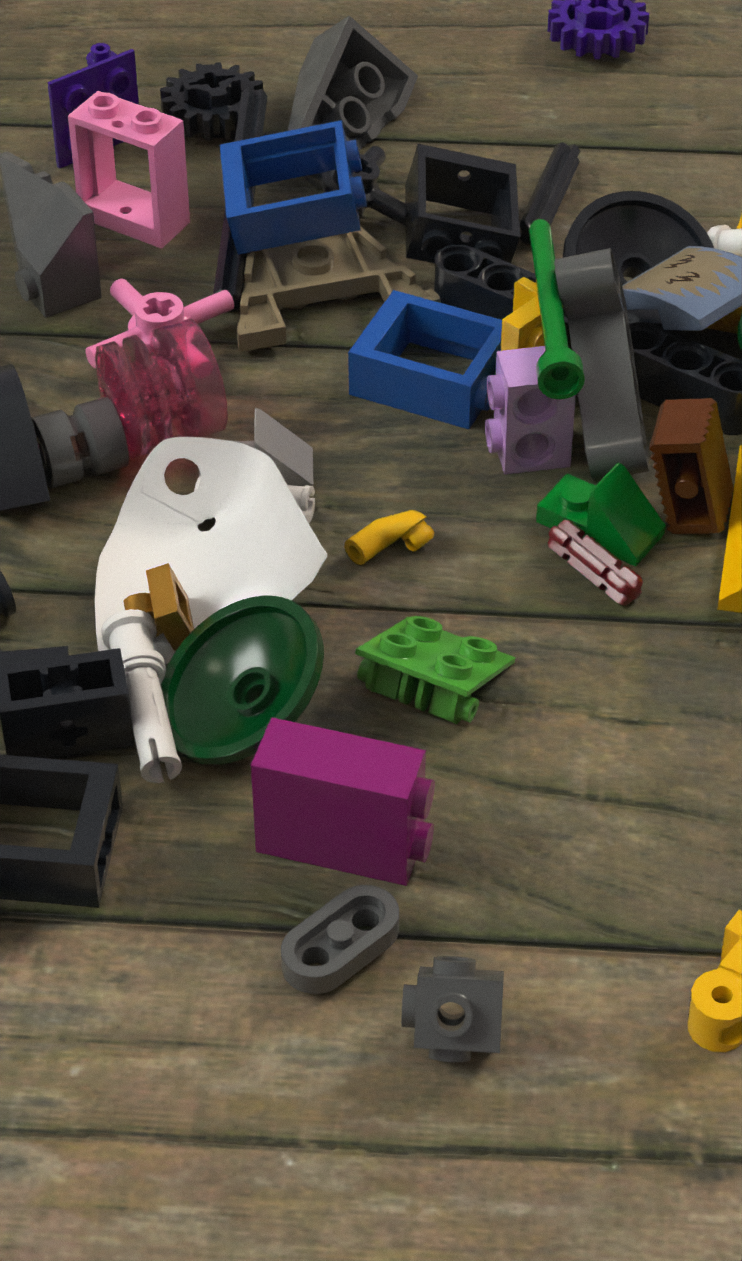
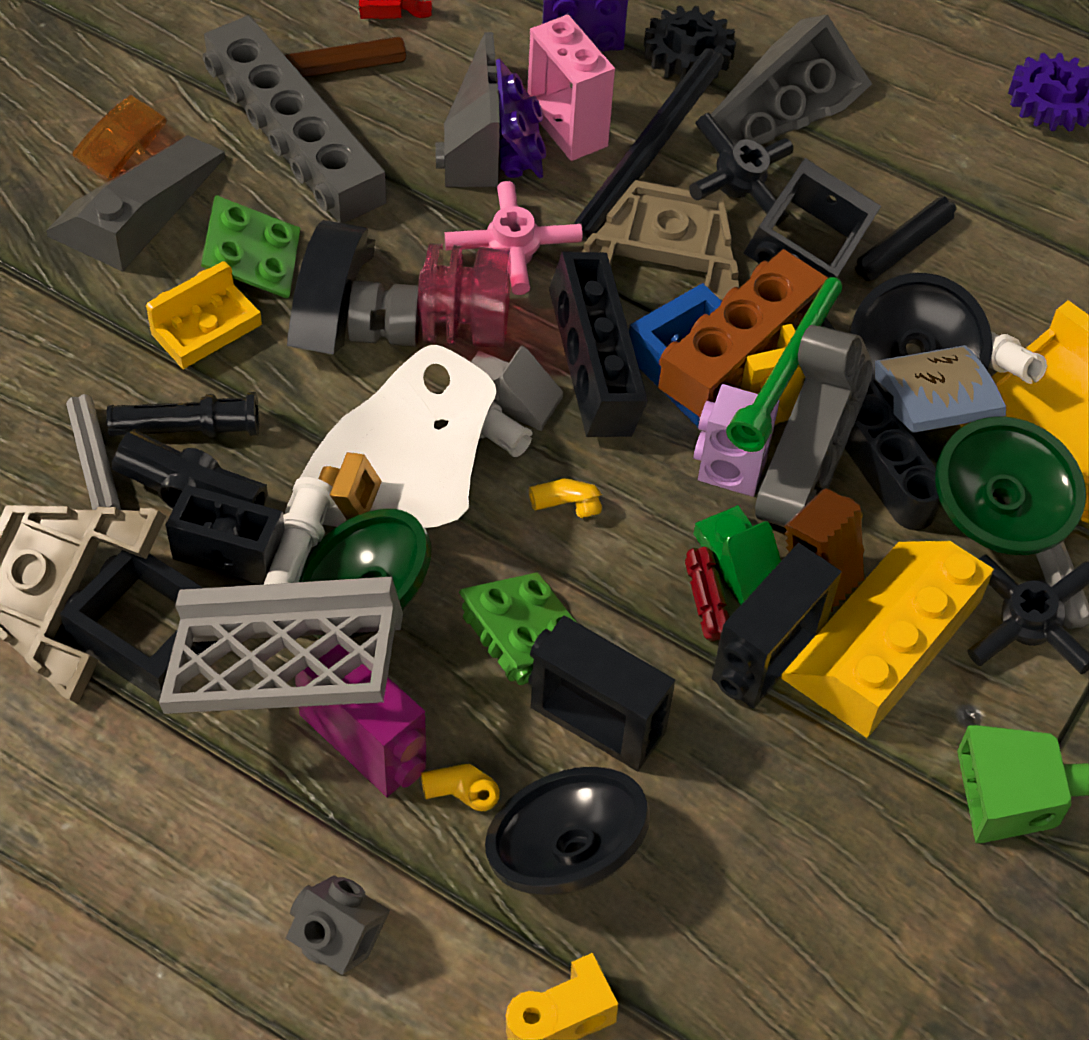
camera: 25 degrees right, 10 degrees up
blue window [220,120,367,254] -> none
dark grey plate [281,885,399,994] -> none
none -> light grey fence [159,577,403,714]
none -> yellow arm [421,764,500,811]
none -> black dish [485,767,650,895]
none -> dark purple hinge [496,58,546,178]
none -> black window [528,615,676,772]
none -> black brick [549,252,648,437]
none -> dark orange brick [658,249,828,417]
none -> black window [712,542,842,709]

